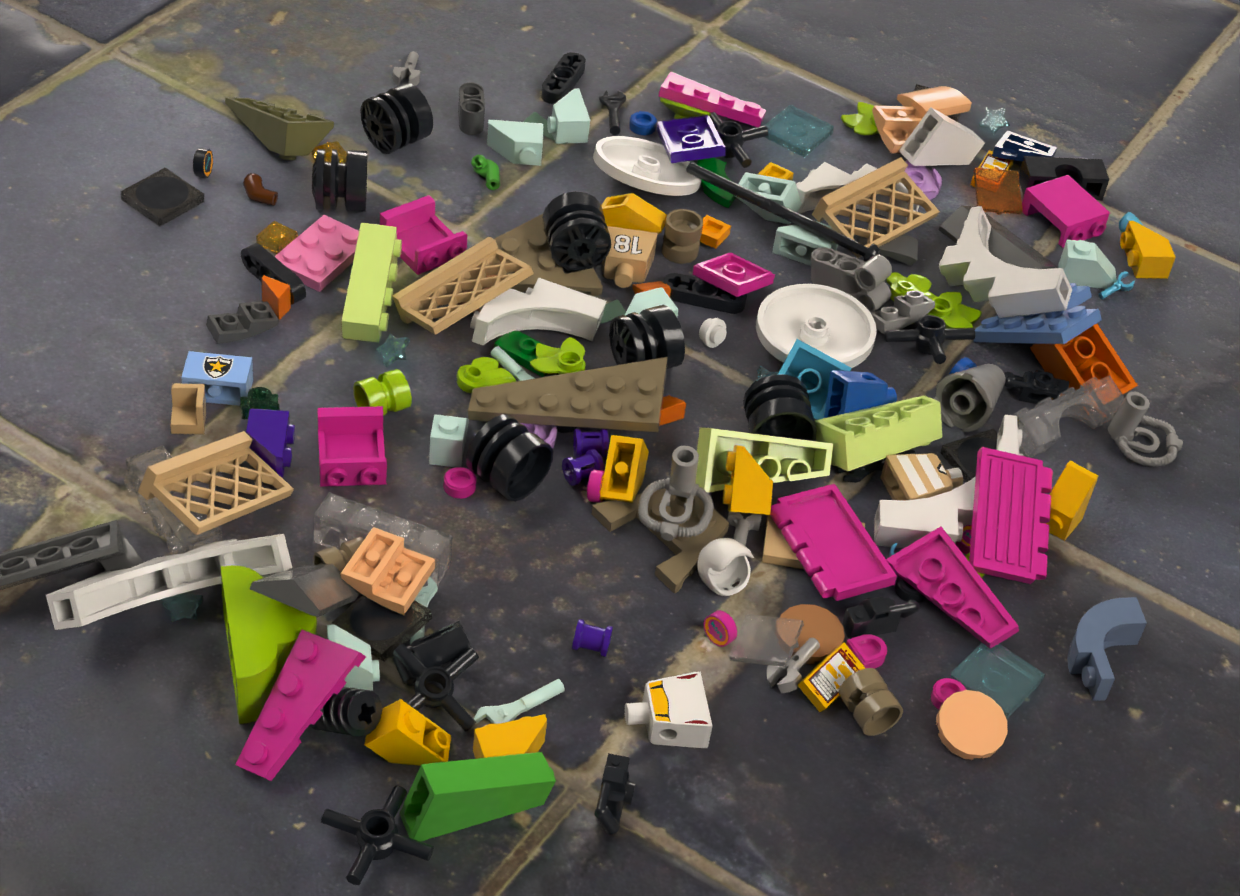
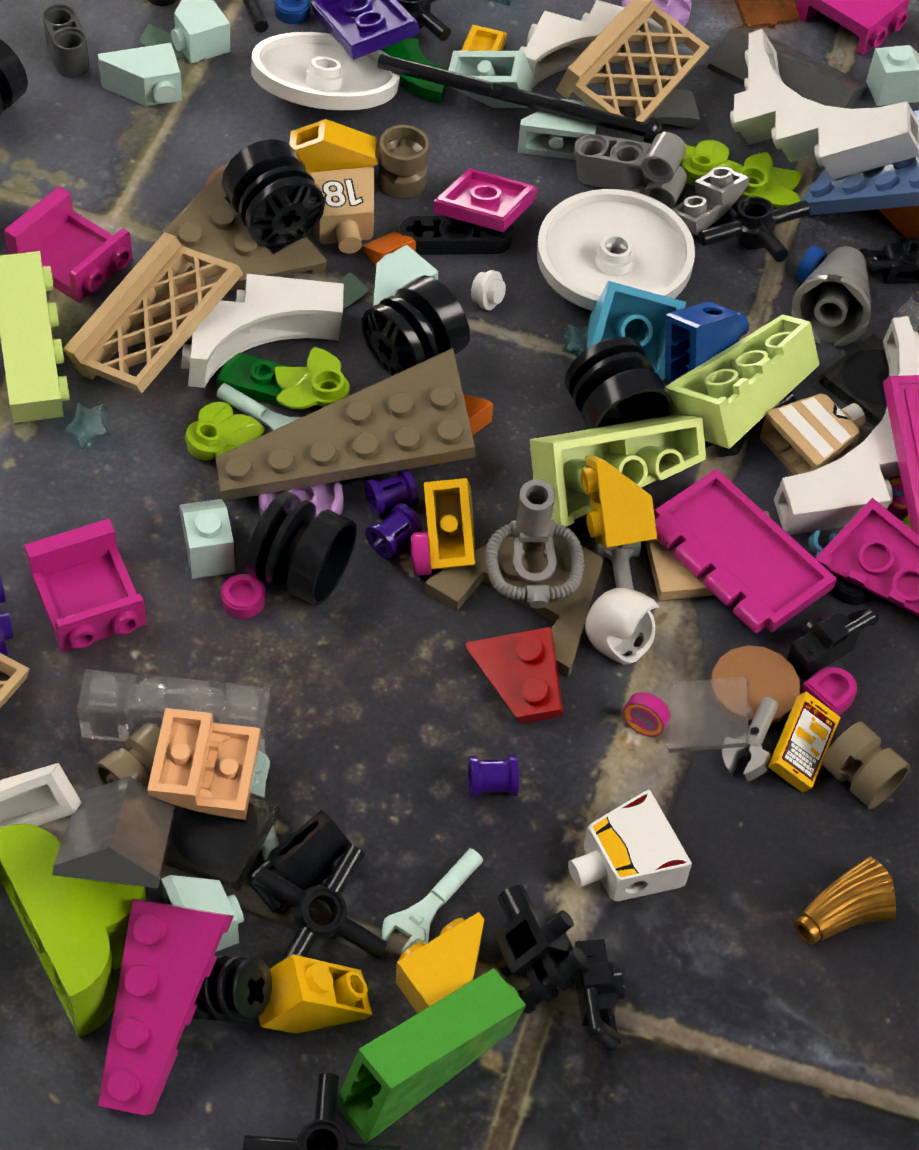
camera: 15 degrees left, 10 degrees up
lime wheel [353,369,412,416] -> none
bright green arm [471,155,500,190] -> none
light orange plate [700,215,731,249] -> none
none -> red wing [466,627,564,724]
none -> black piece [493,885,591,1014]
none -> pearl gold piece [794,857,896,945]

